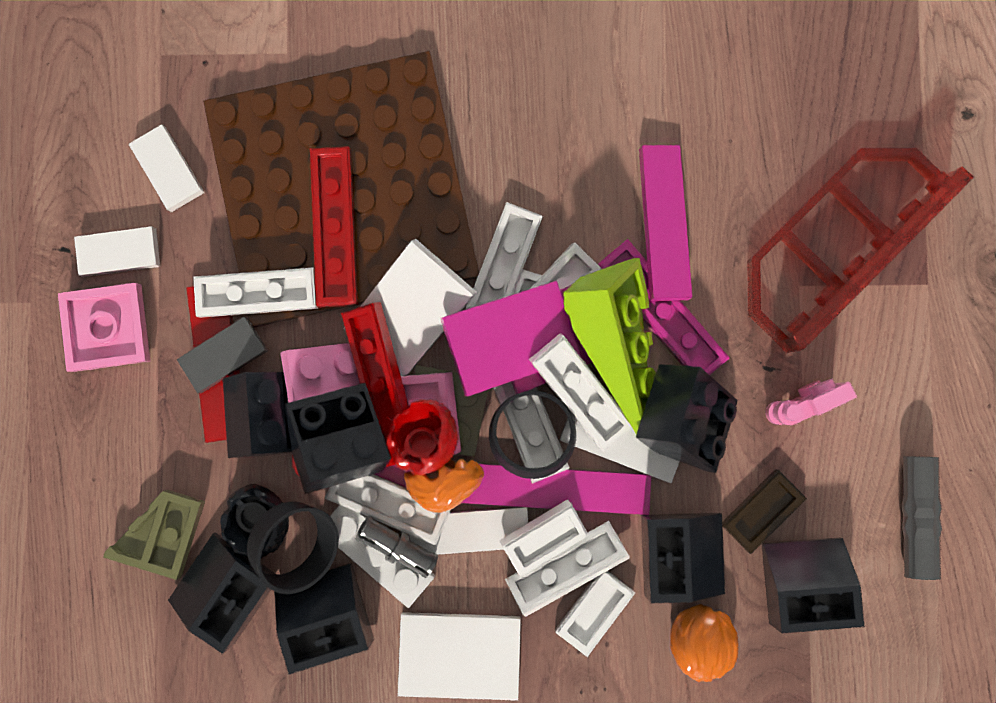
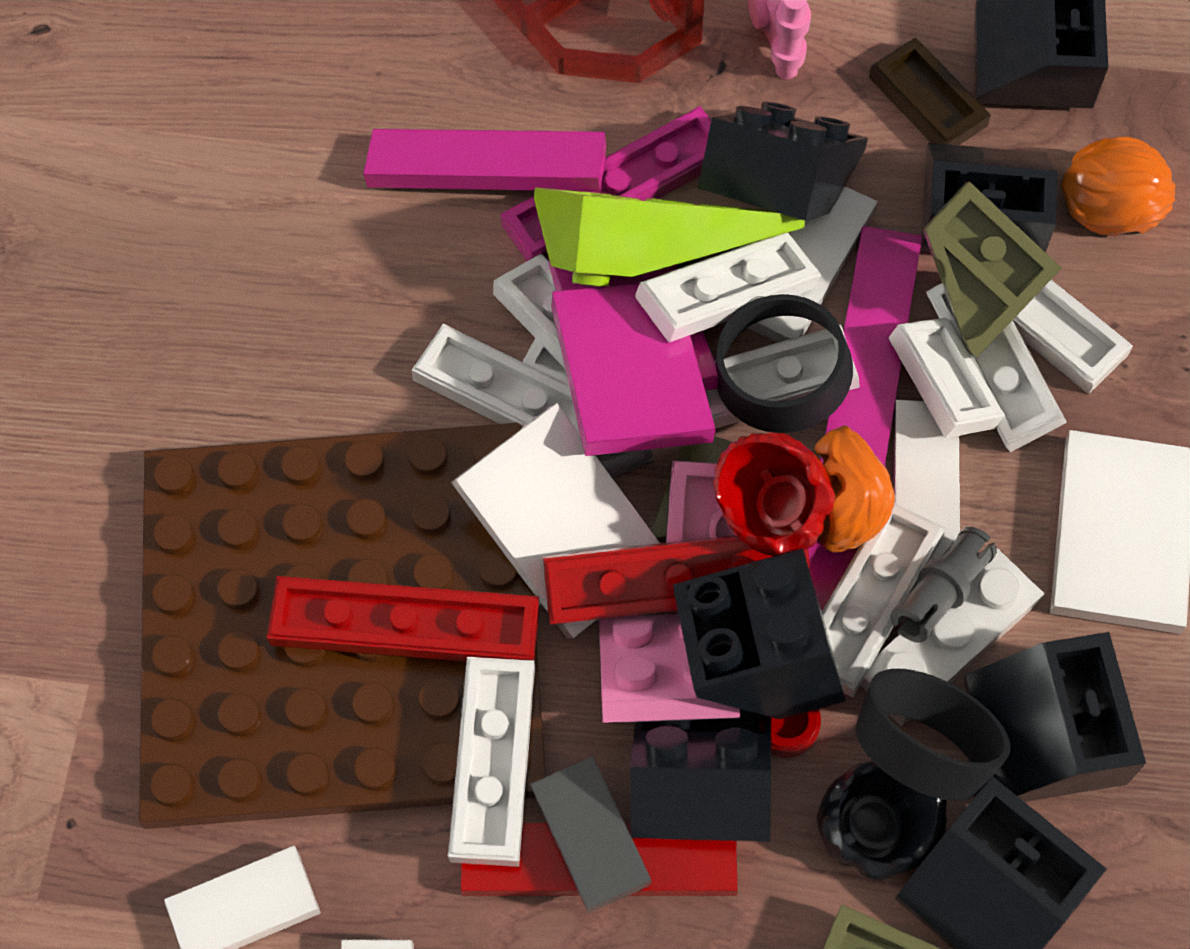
camera: 85 degrees left, 20 degrees down
none -> olive wing [923,182,1062,358]

